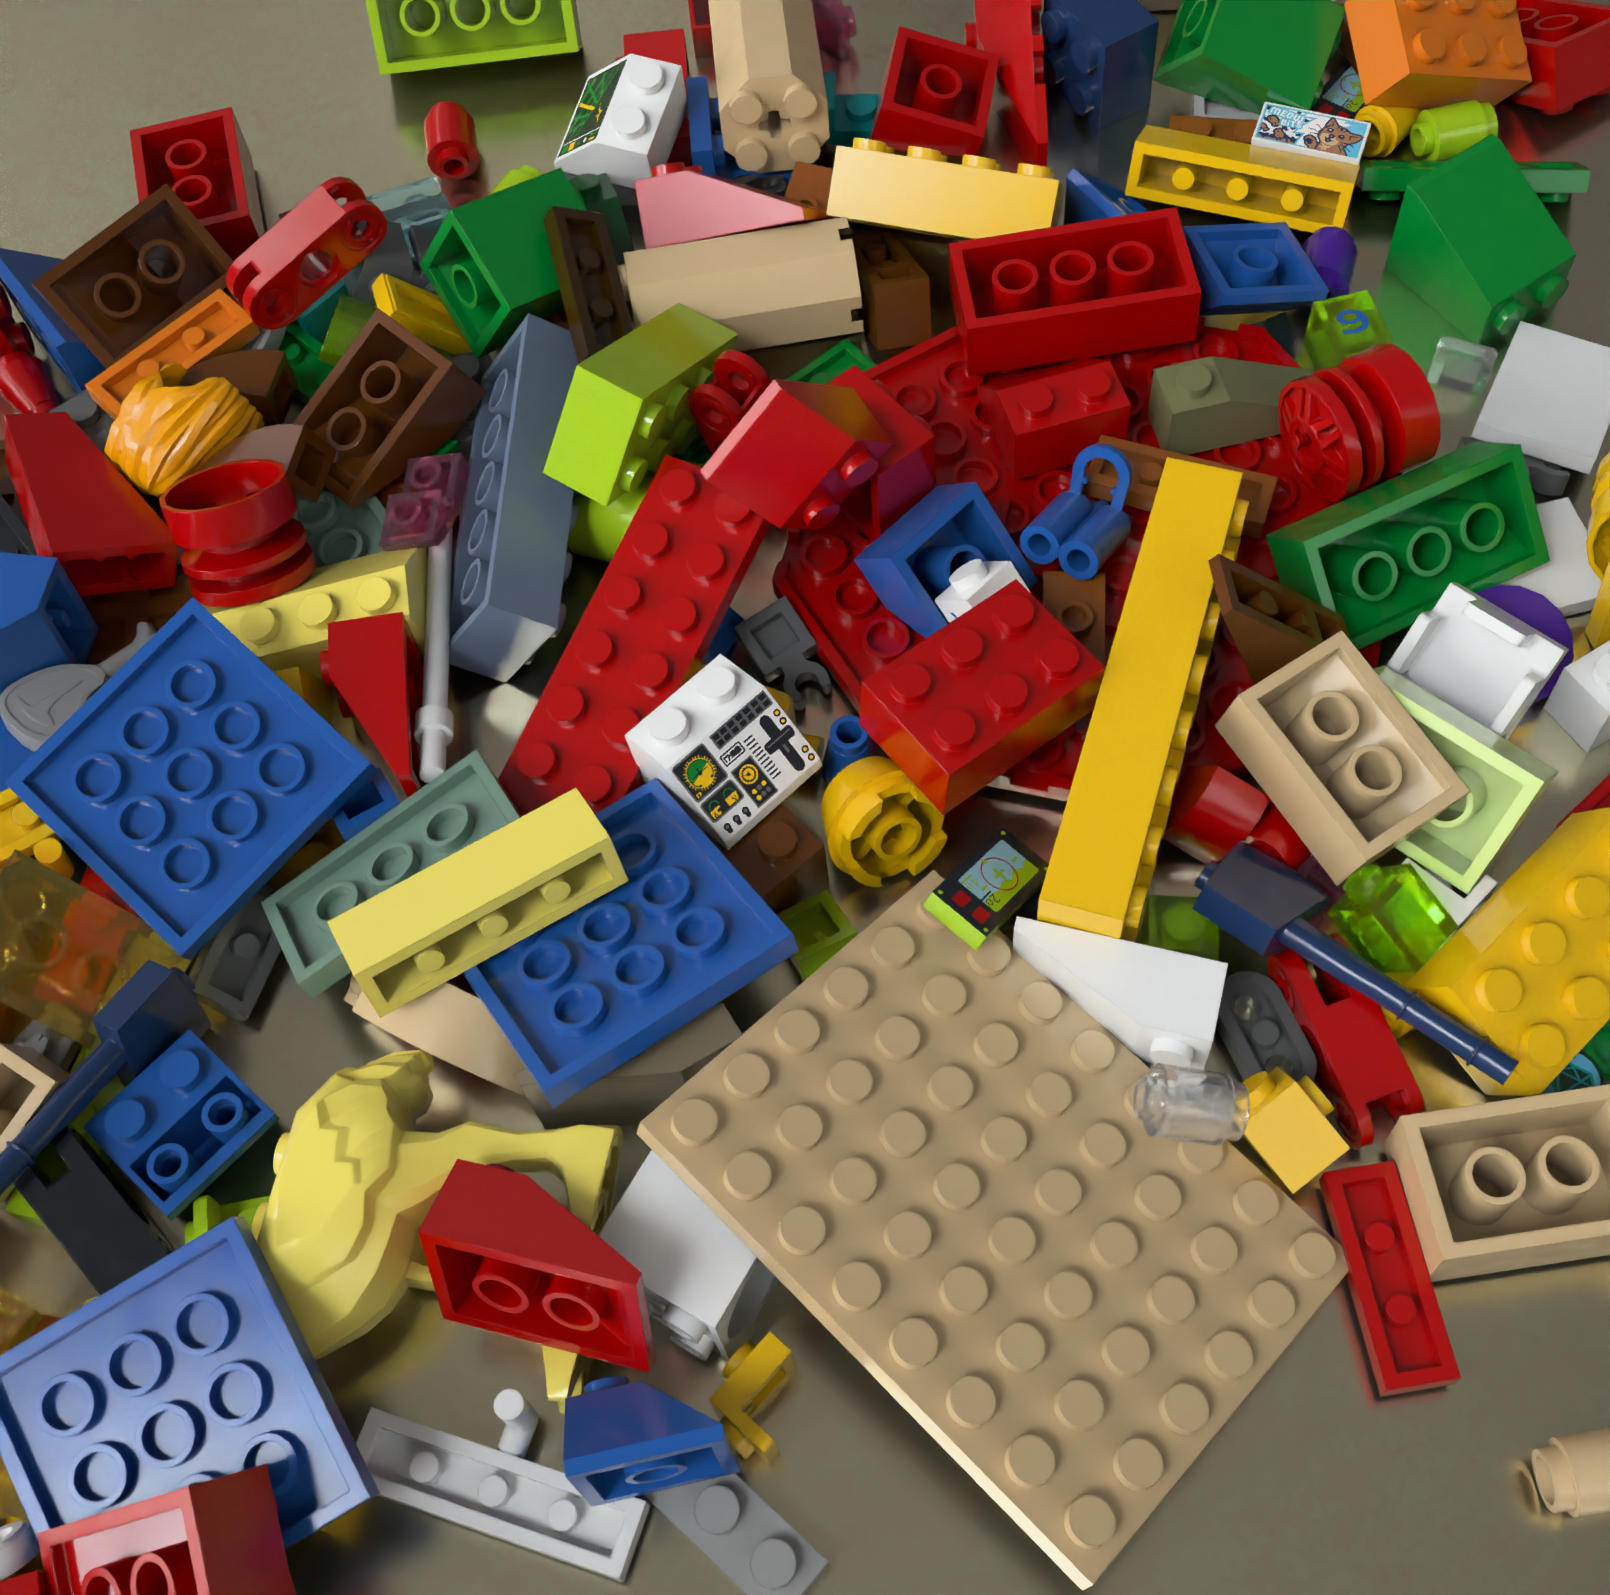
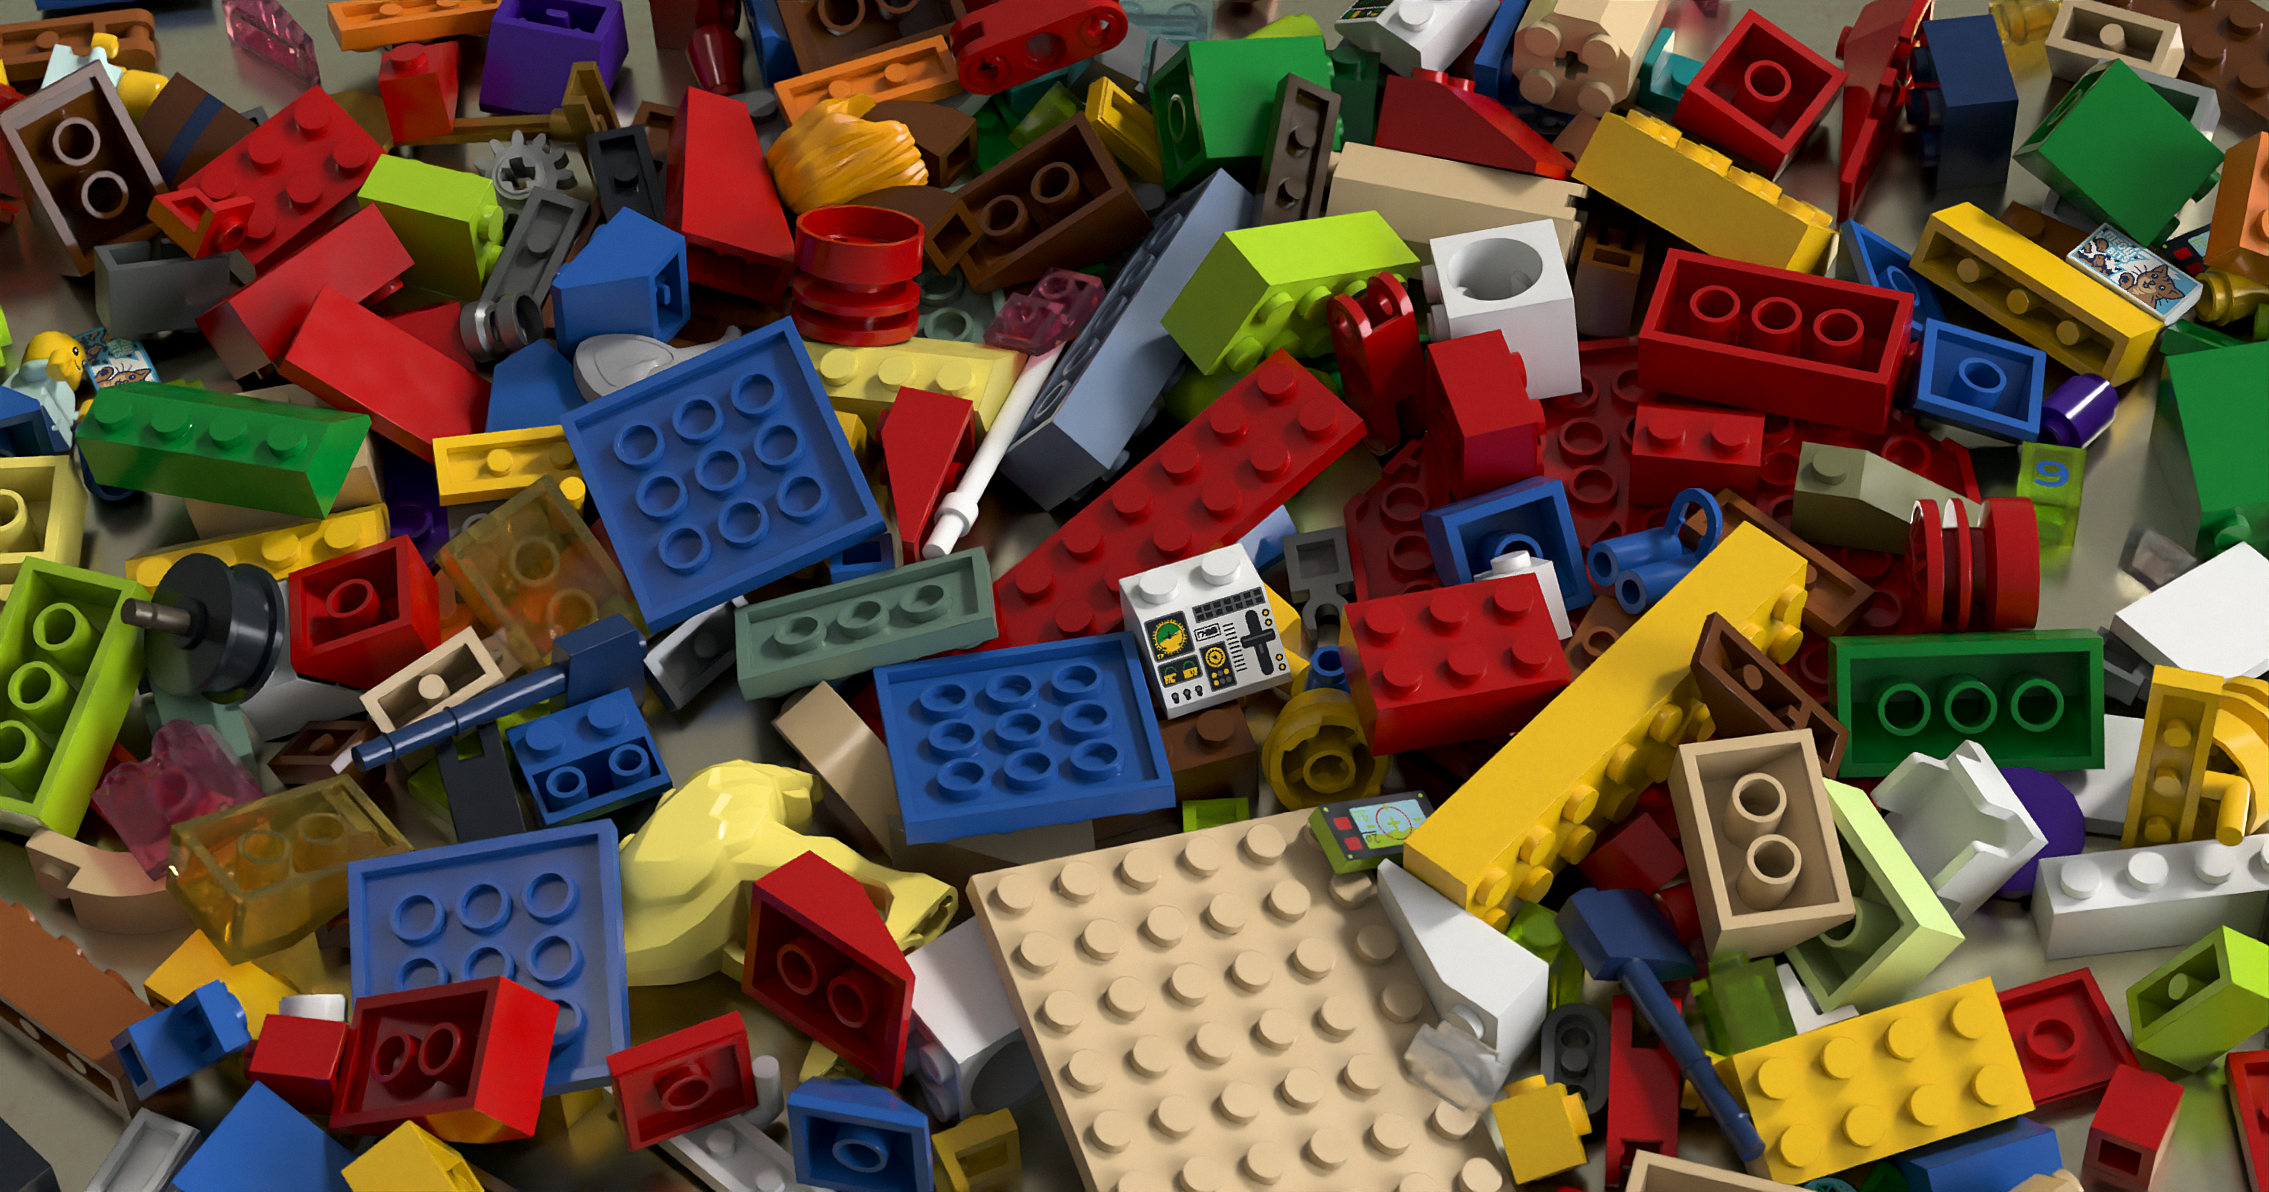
camera: 20 degrees right, 10 degrees down
light yellow brick [327,788,629,1018] -> none
red slope [700,379,893,530] -> none
none -> red tile [605,1010,759,1152]
none -> white brick [1421,218,1582,399]

